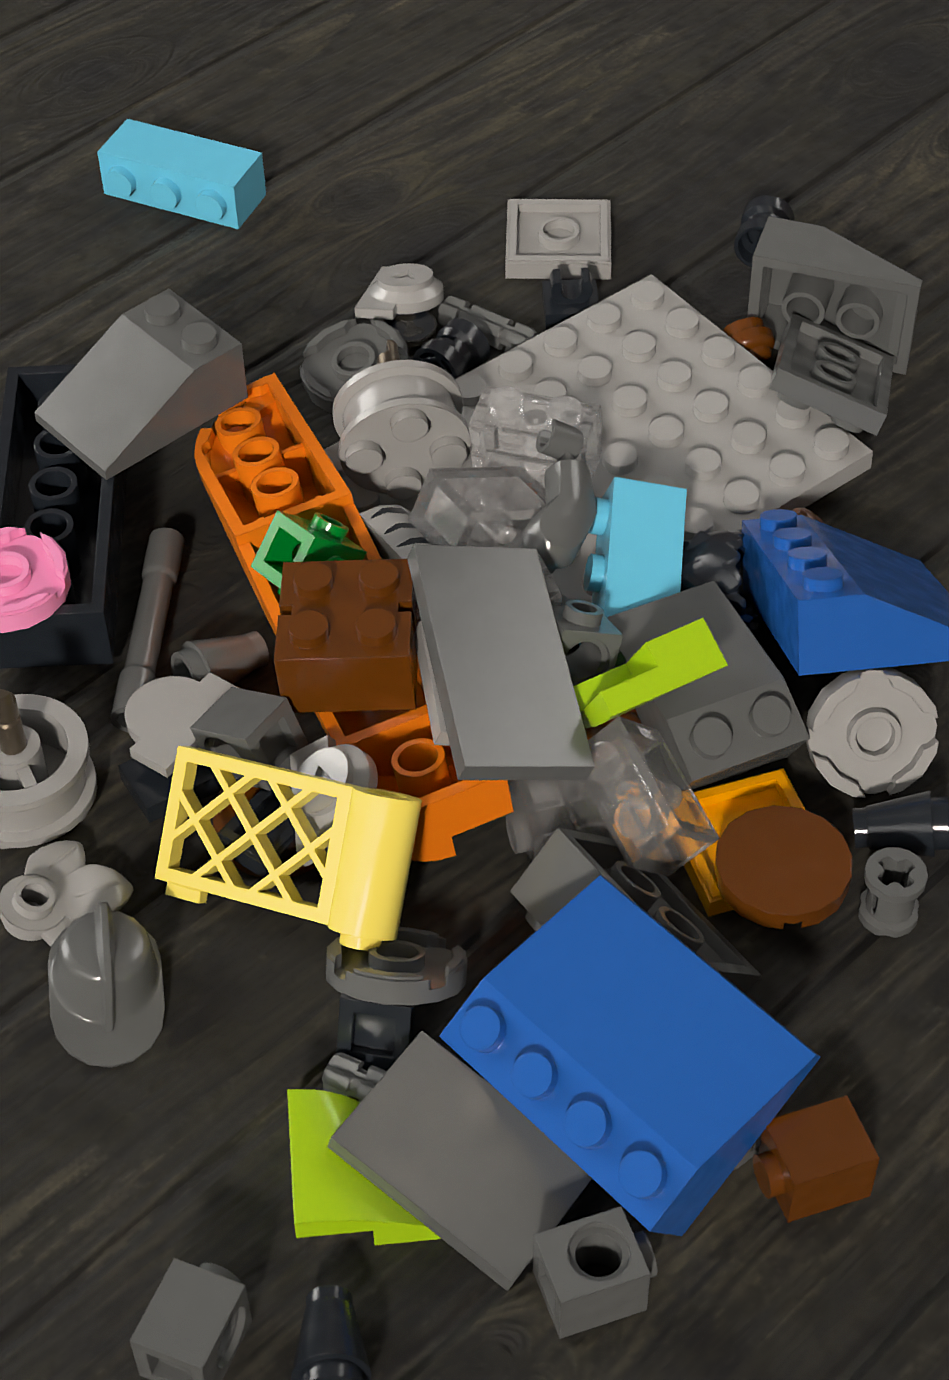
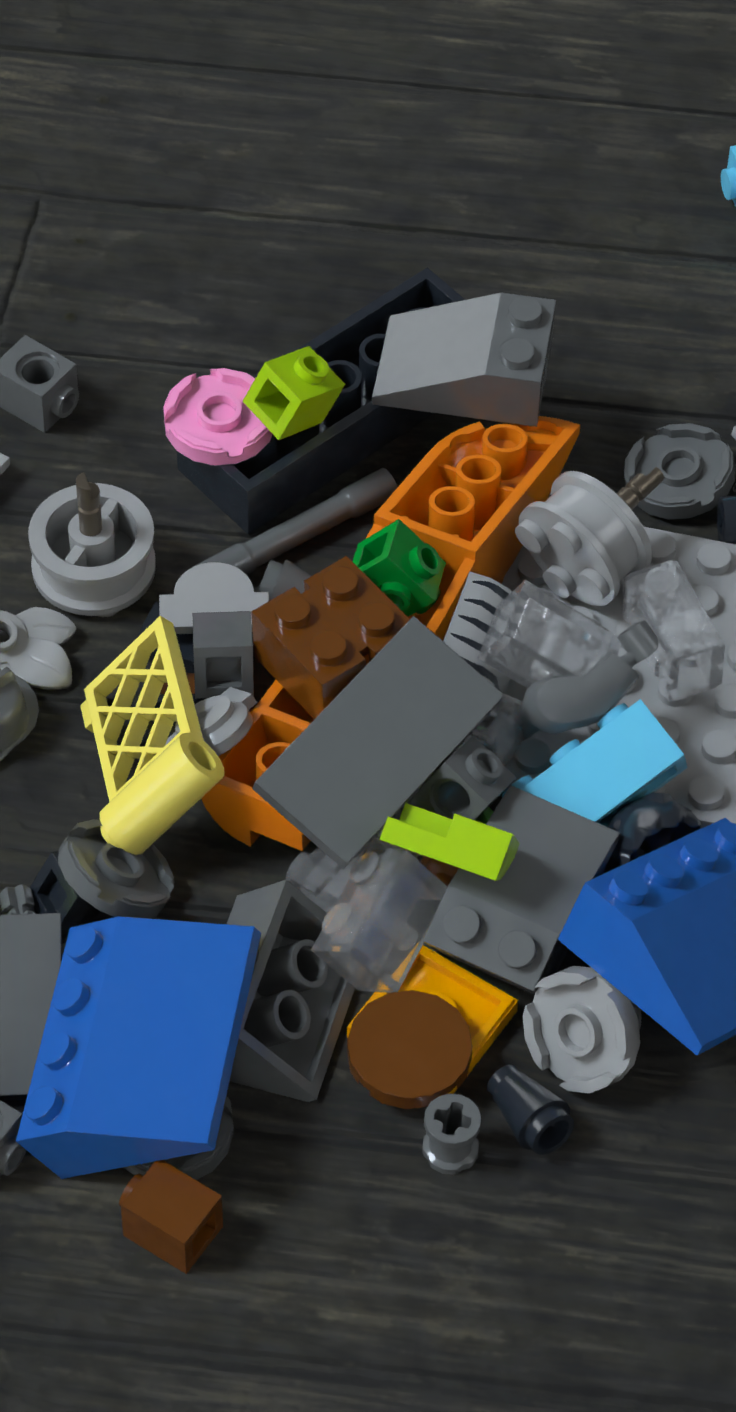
camera: 50 degrees right, 5 degrees up
none -> lime brick [243,346,346,440]

